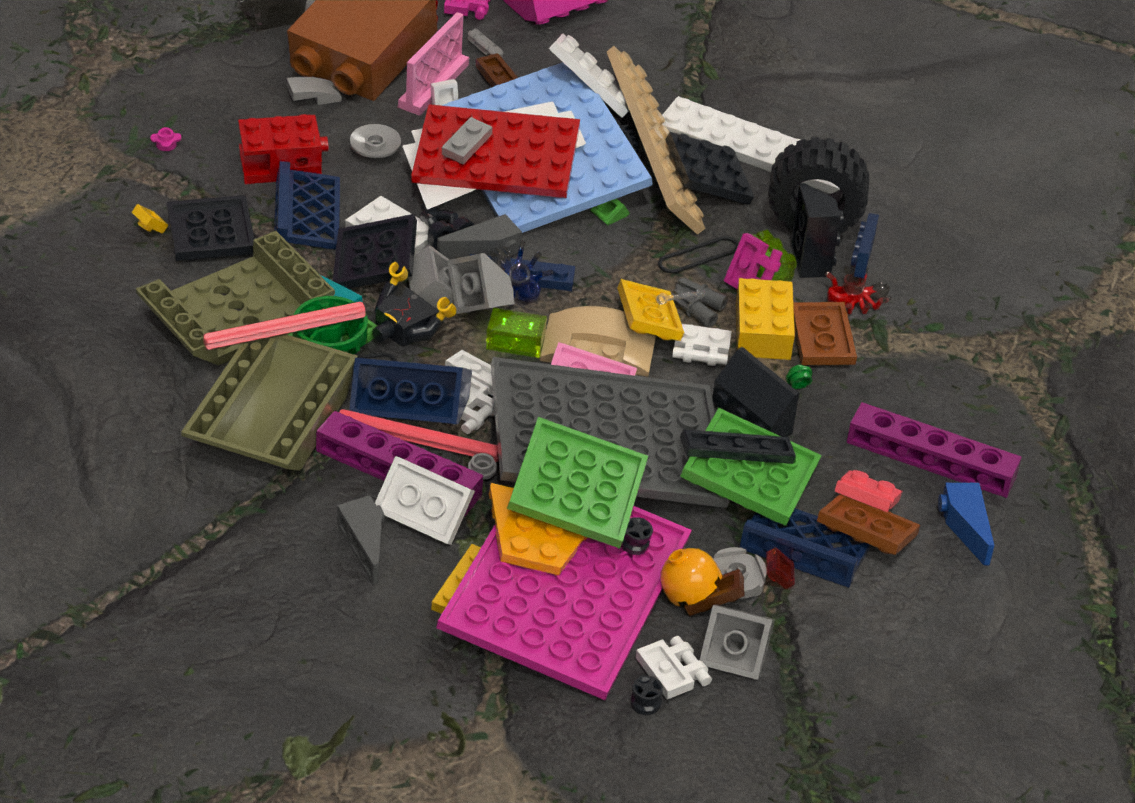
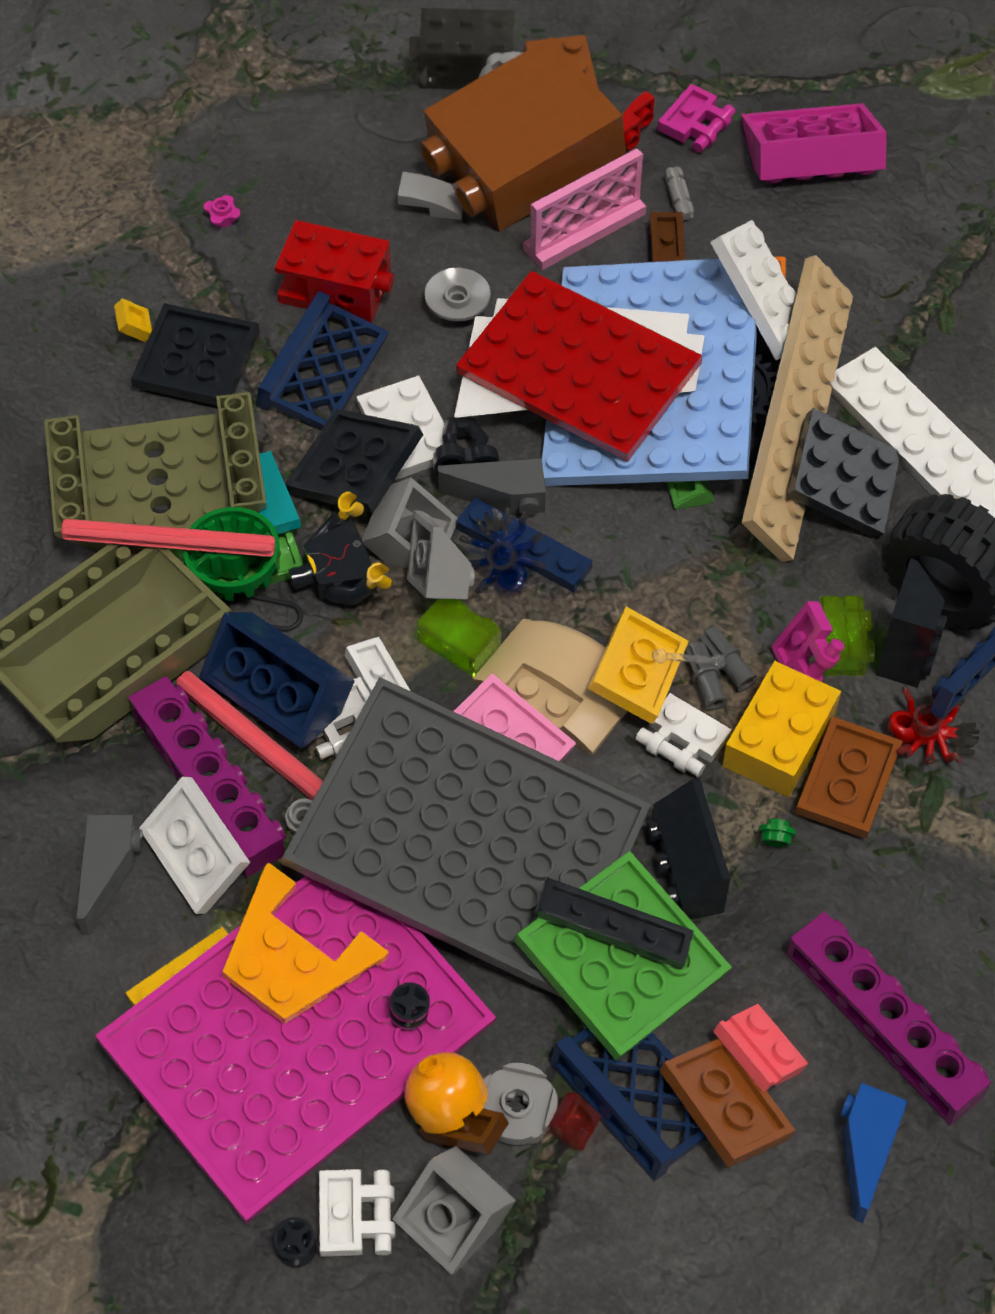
camera: 30 degrees right, 15 degrees up
white plate [431,79,458,105] -> none
light grey plate [442,117,492,164] -> none
bright green plate [507,417,648,549] -> none
black piece [658,236,739,273] -> none

